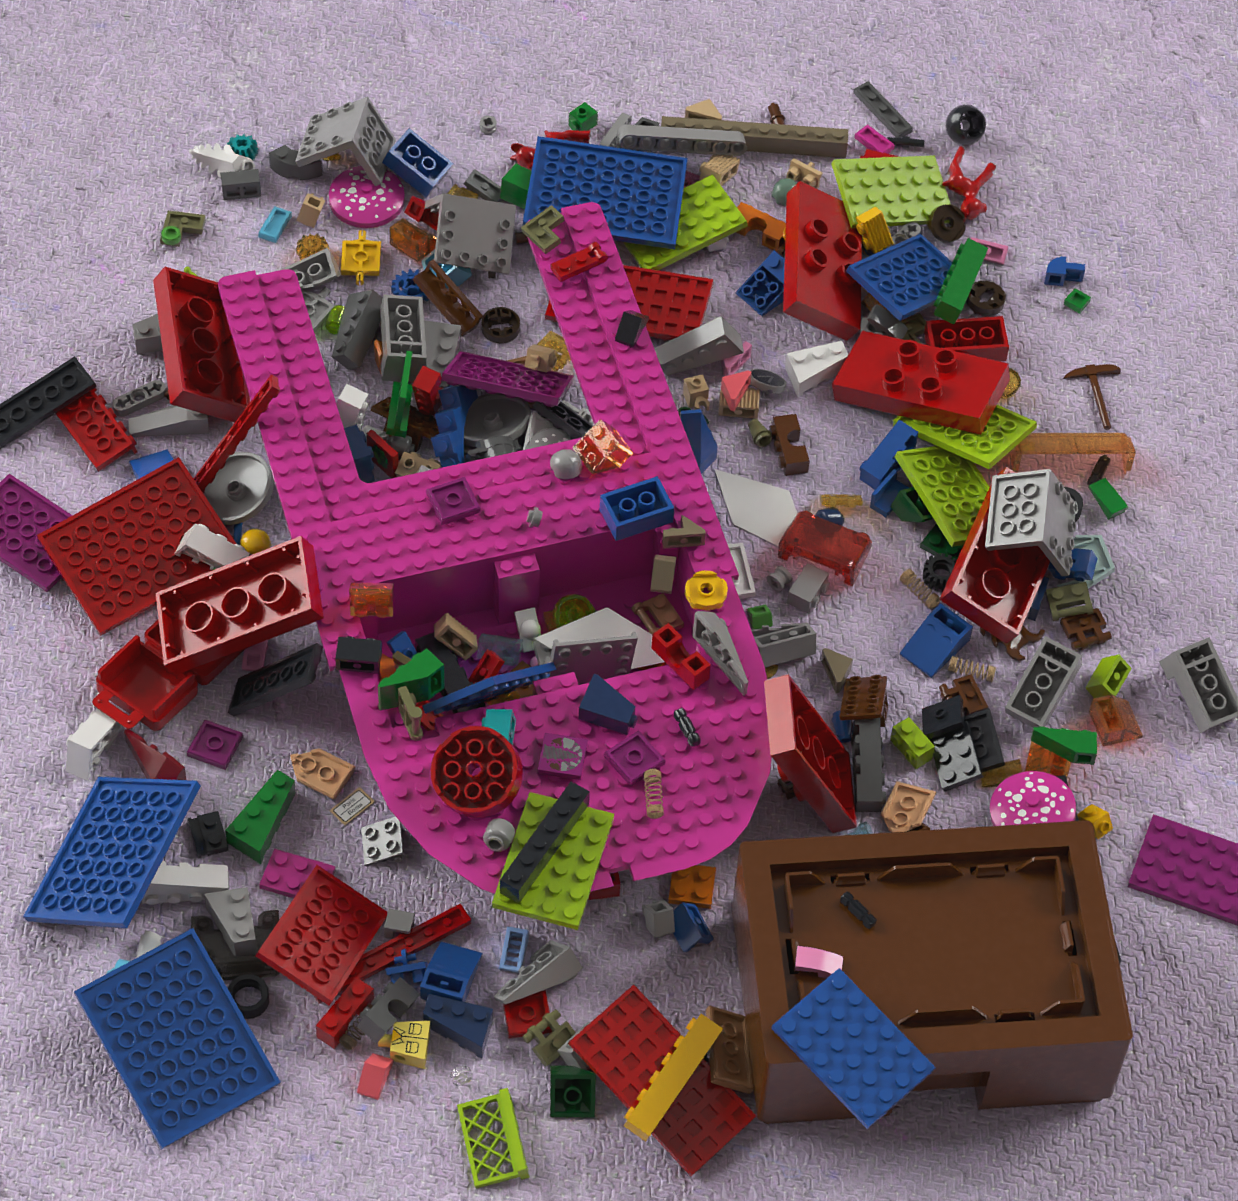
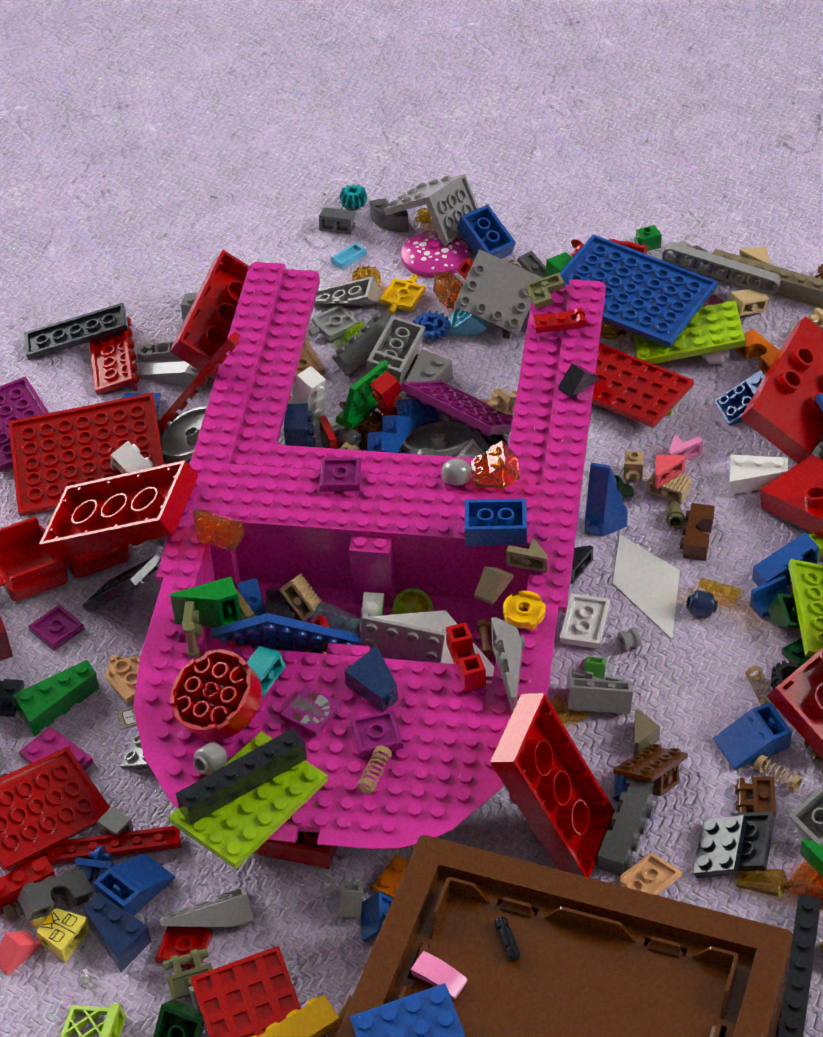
camera: 30 degrees right, 10 degrees down
olive plate [160,210,206,247] -> none
bright green tile [161,226,181,245] -> none
white plant [189,143,255,177] -> none
bright pink slope [242,640,268,671] -> none
tan brick [296,193,325,228] -> none
black brick [335,636,382,674] -> none
reddish brown fence [413,259,483,337] -> none
light grey bush [480,116,497,134] -> none
dark brown piece [481,307,520,344] -> none
light blue slope [499,927,530,973] -> none
light grey plate [526,507,543,528] -> none
light grey wedge [654,316,744,376] -> none
black axle [674,708,701,747] -> none
tile [750,369,786,394] -> none
clear red windscreen [778,511,872,587] -> none
light grey brick [787,563,830,614] -> none
lime brick [890,717,935,769] -> none
black plate [922,695,964,740] -> none
dark pink dish [990,771,1076,826] -> none

